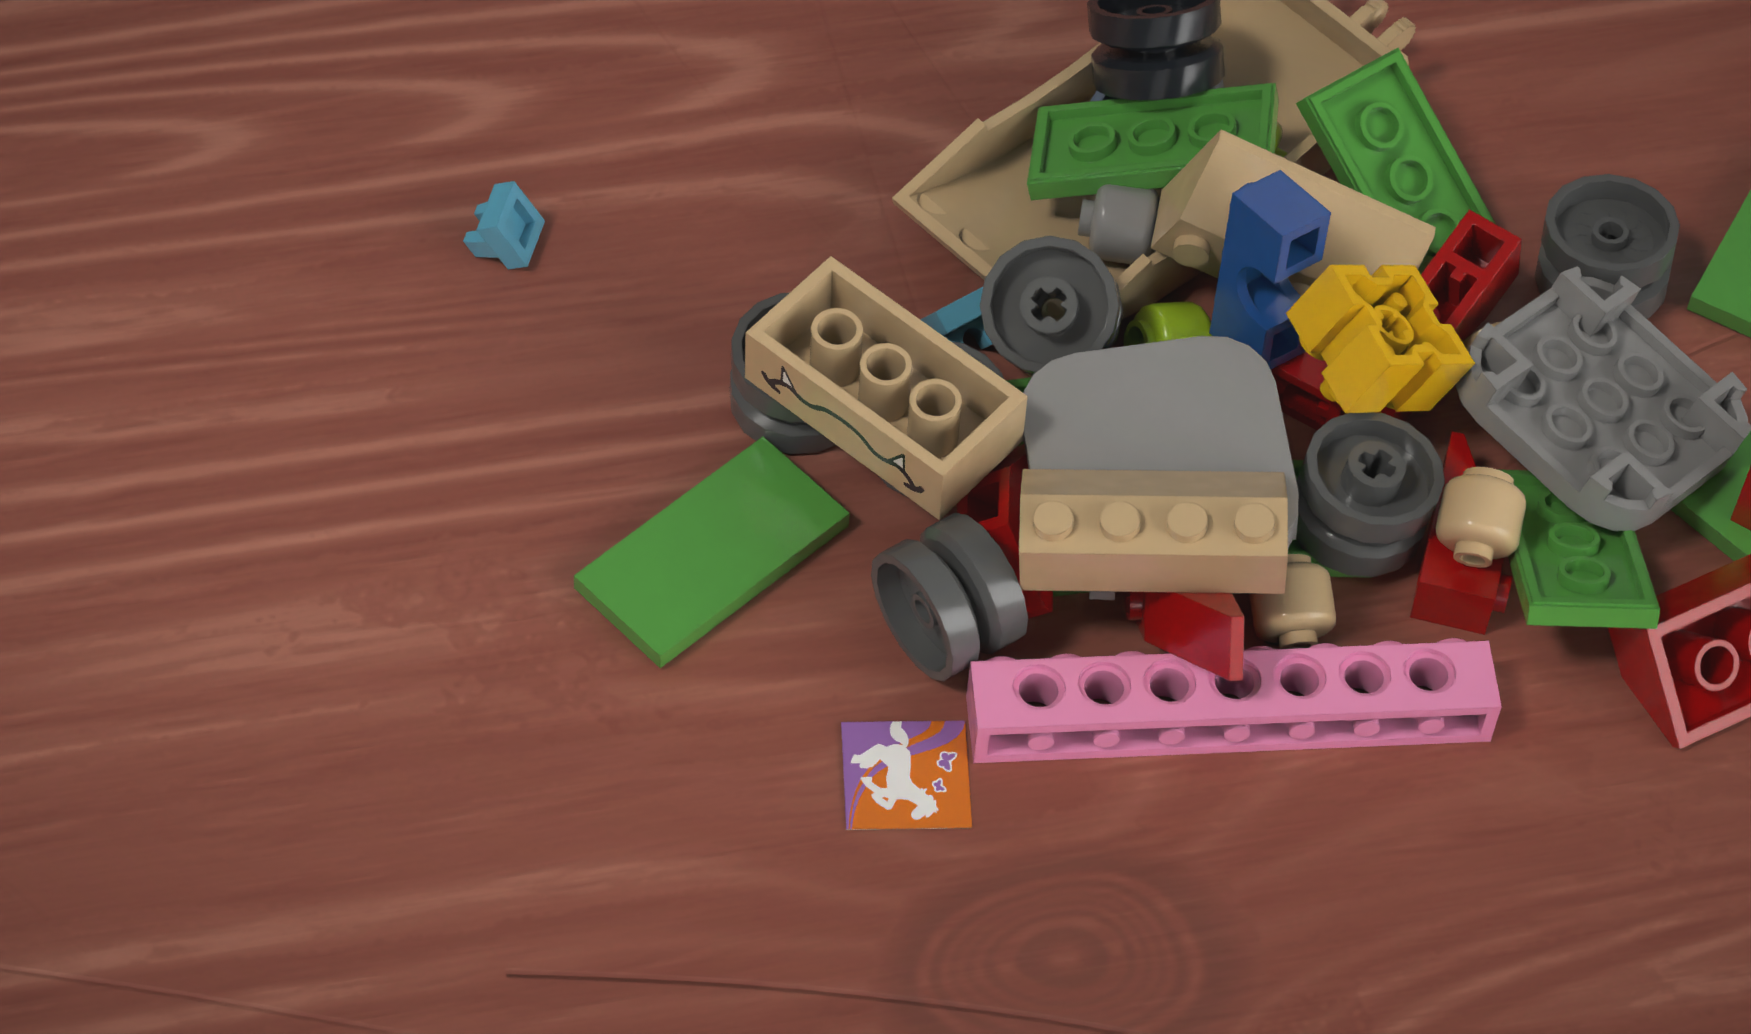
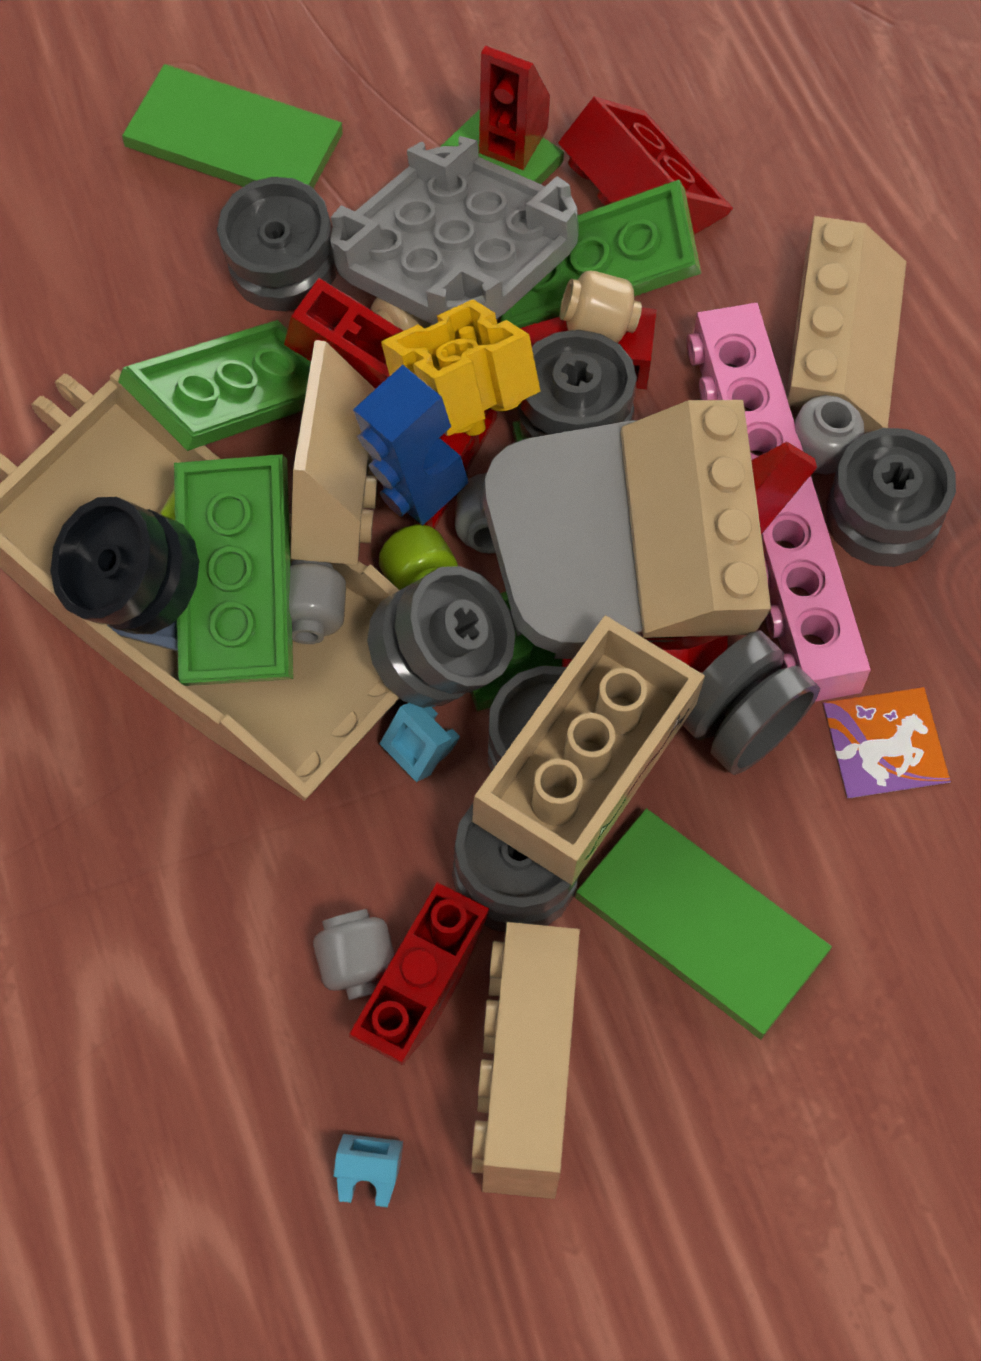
camera: 95 degrees left, 10 degrees up
none -> light grey head [313,909,395,1000]
none -> red slope [349,882,489,1066]
none -> tan brick [472,922,580,1199]
none -> tan slope [786,216,906,433]
none -> light grey head [794,395,864,475]
none -> dark grey wheel [826,428,956,567]

